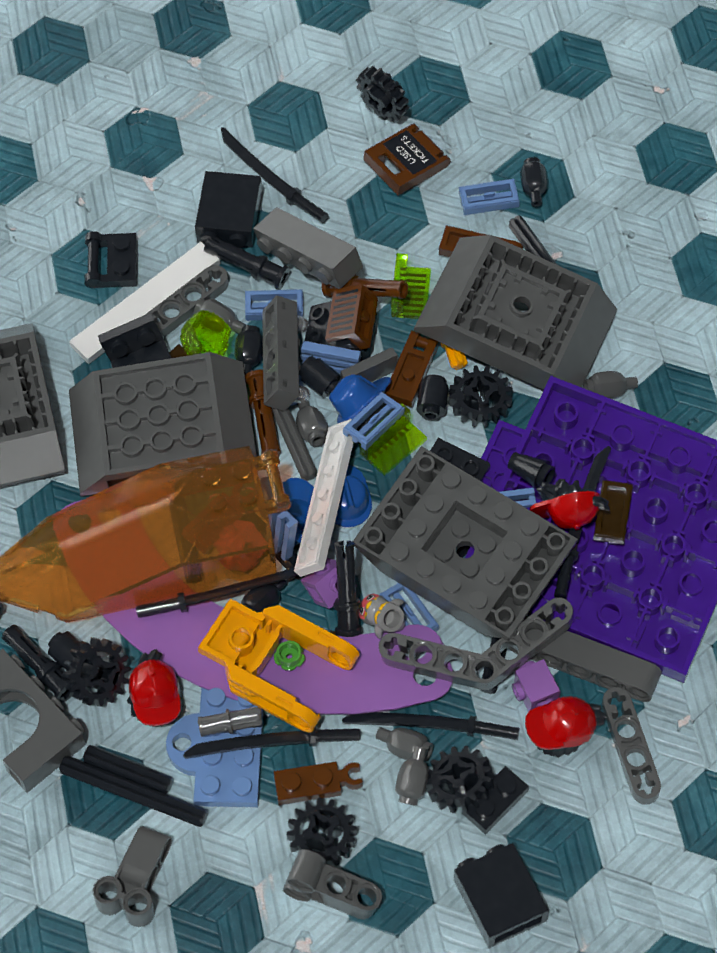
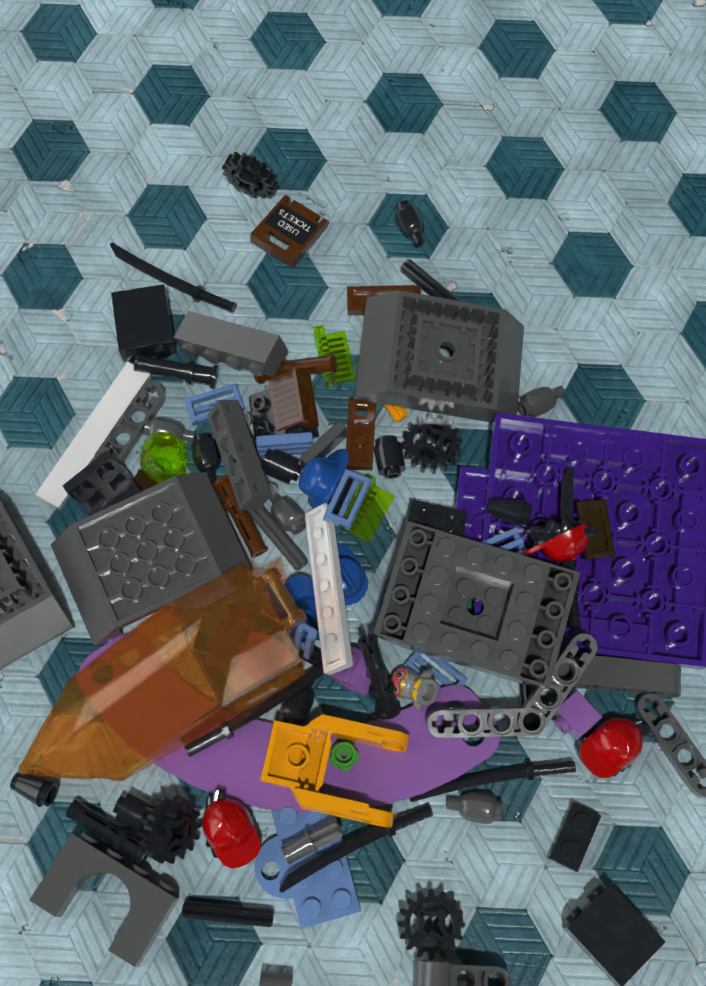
camera: 20 degrees left, 10 degrees up
black axle [59,756,207,827] -> none
black plate [84,231,137,288] -> none
reddish brown plate [273,762,363,805] -> none
dark grey plant [395,746,429,806] -> none
black gear [426,746,495,813] -> none
medium blue tile [459,179,520,215] -> none

